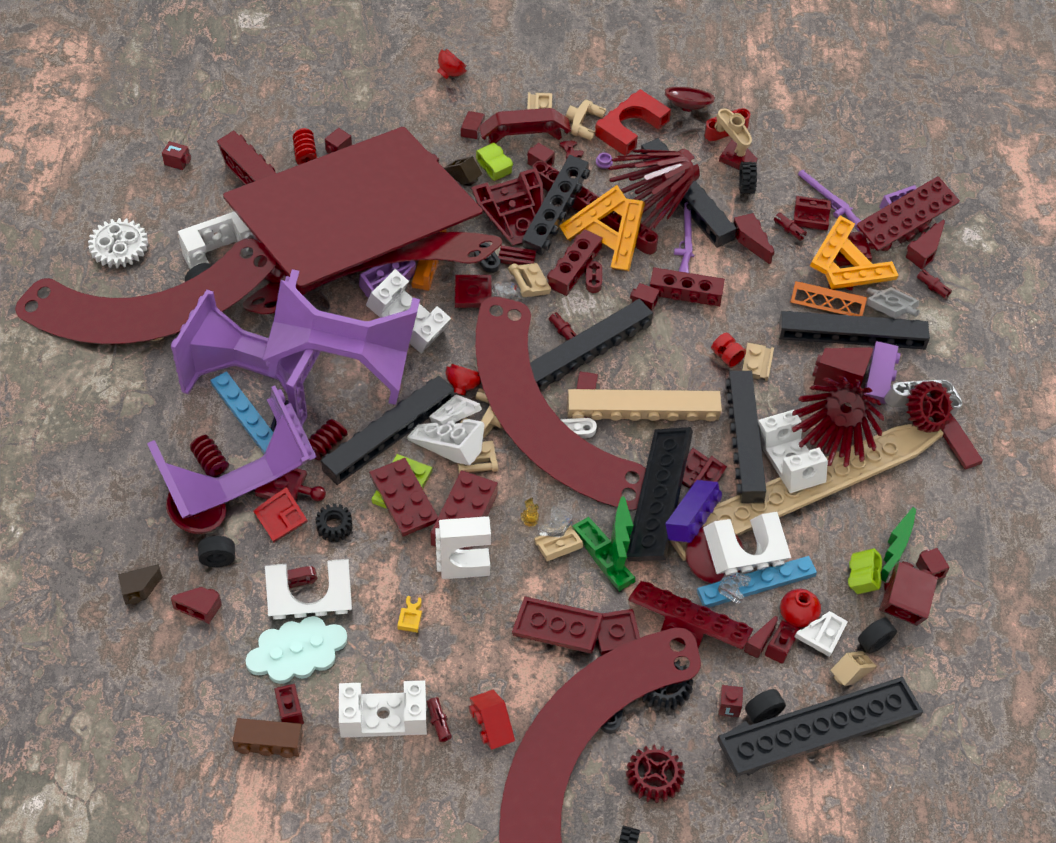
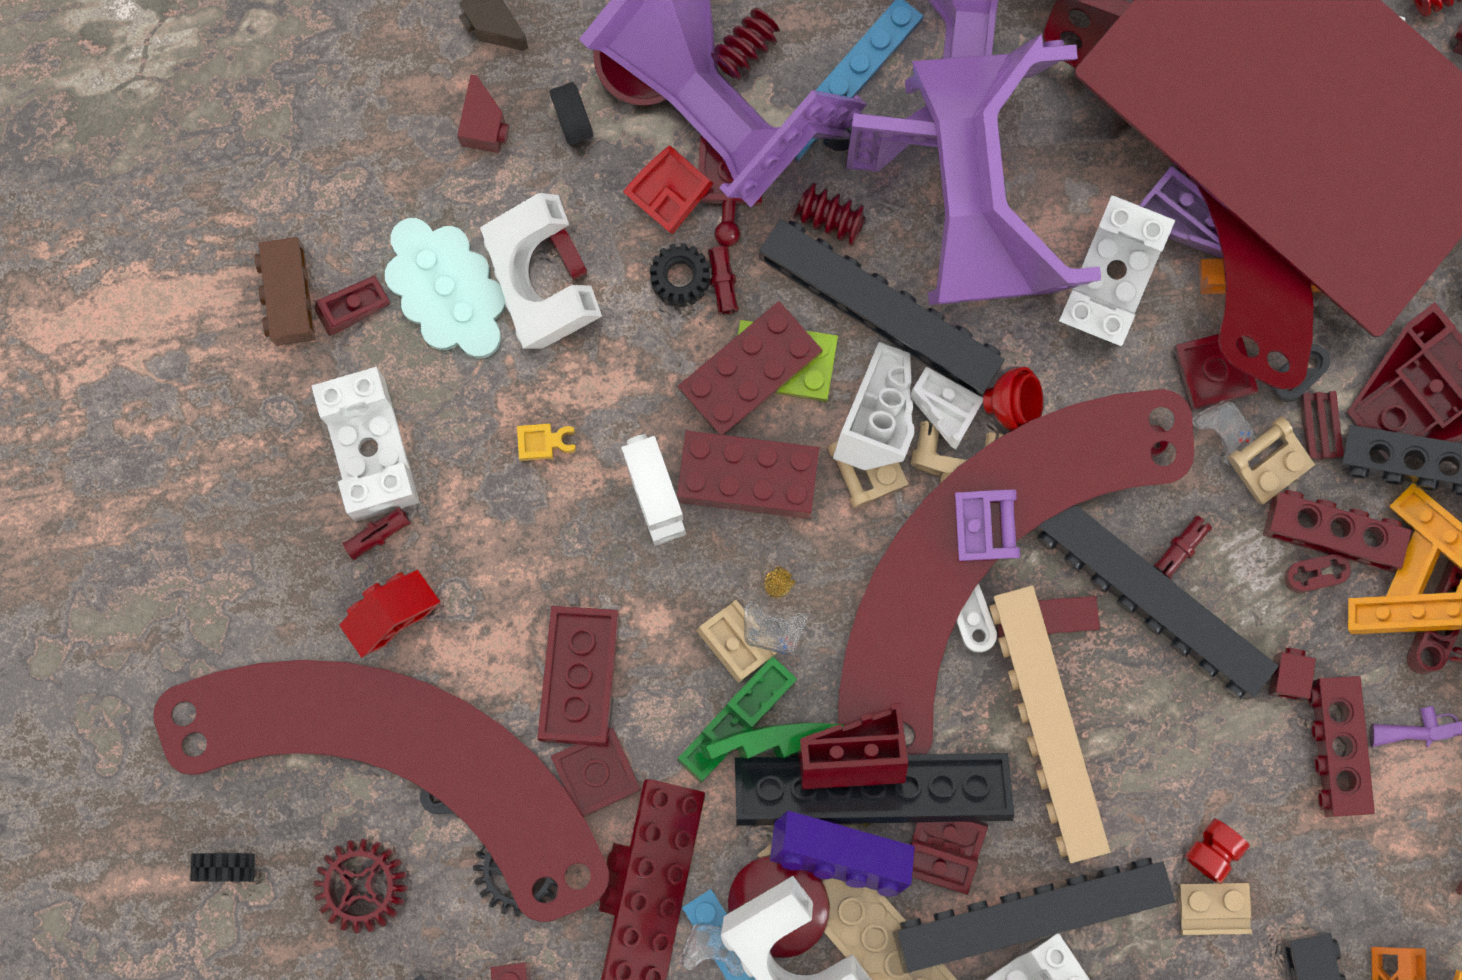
camera: 80 degrees right, 25 degrees up
none -> dark red pin [708,246,739,315]
none -> dark red wedge [799,702,908,789]
none -> medium lavender plate [955,490,1020,561]

